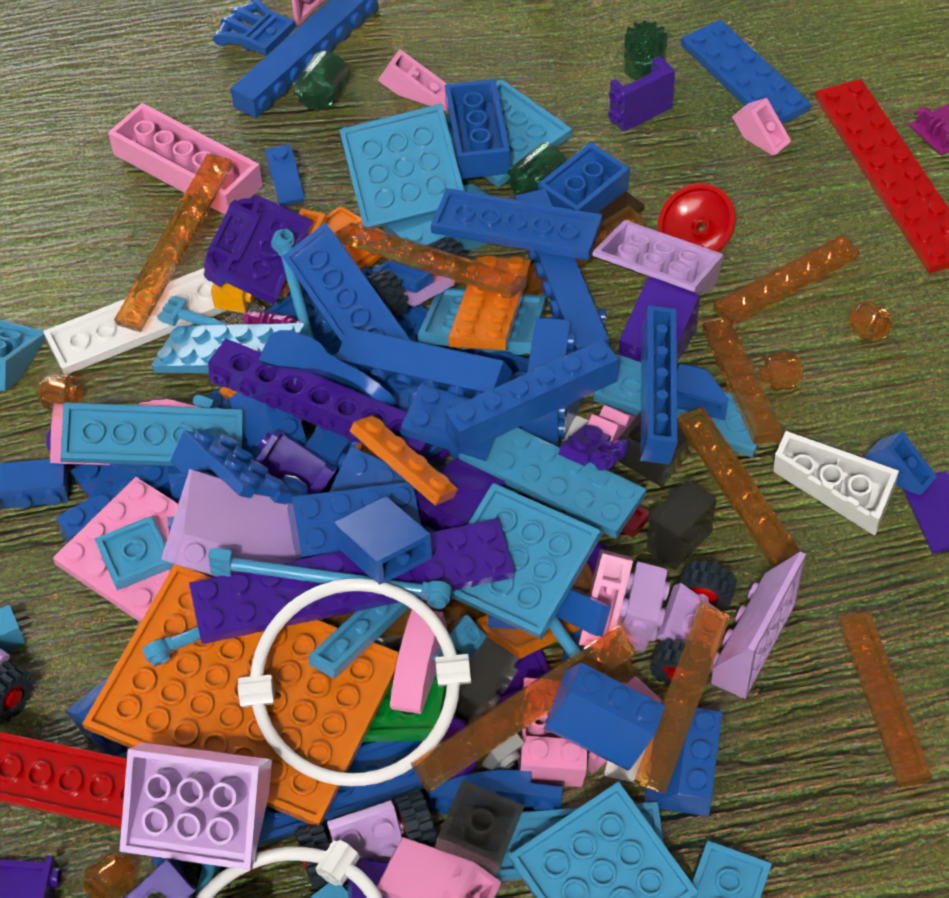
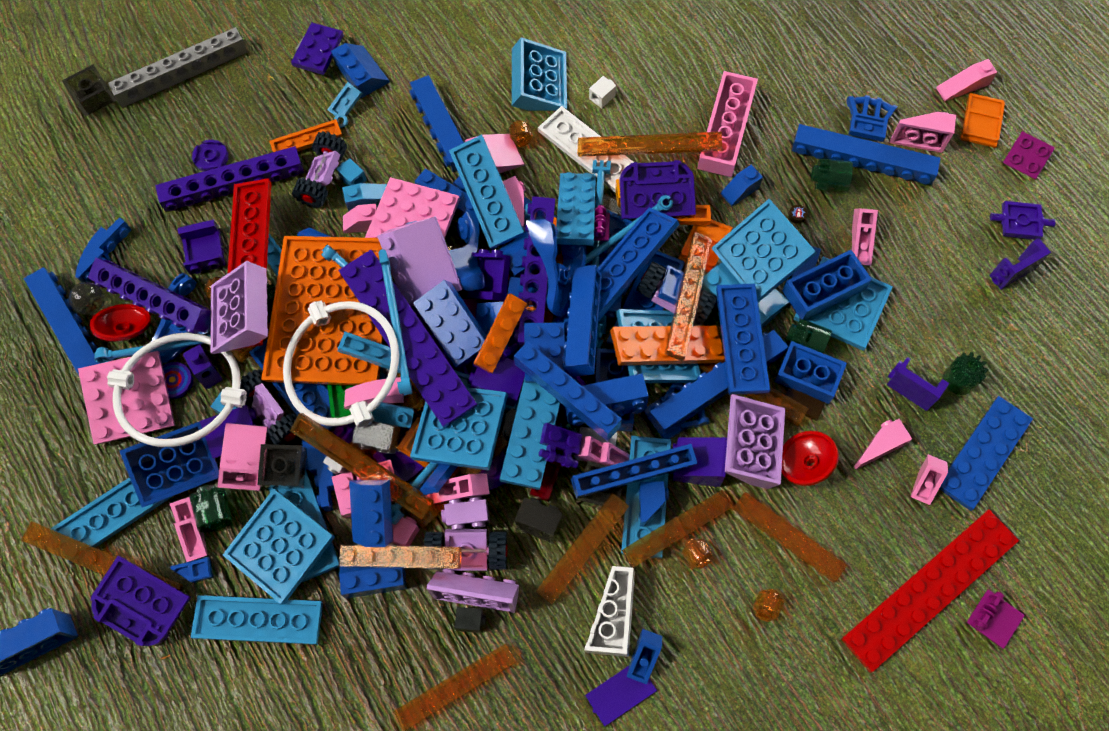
camera: 70 degrees right, 15 degrees up
dark azure tile [95,516,174,591] -> none
blue piece [170,430,292,505] -> none
blue brick [334,496,432,585] -> none
none -> dark azure slope [342,183,387,211]
none -> bright pink slope [343,204,377,233]
none -> pearl dark grey brick [454,607,486,633]
none -> white brick [589,76,616,109]
none -> bright pink slope [854,419,912,470]

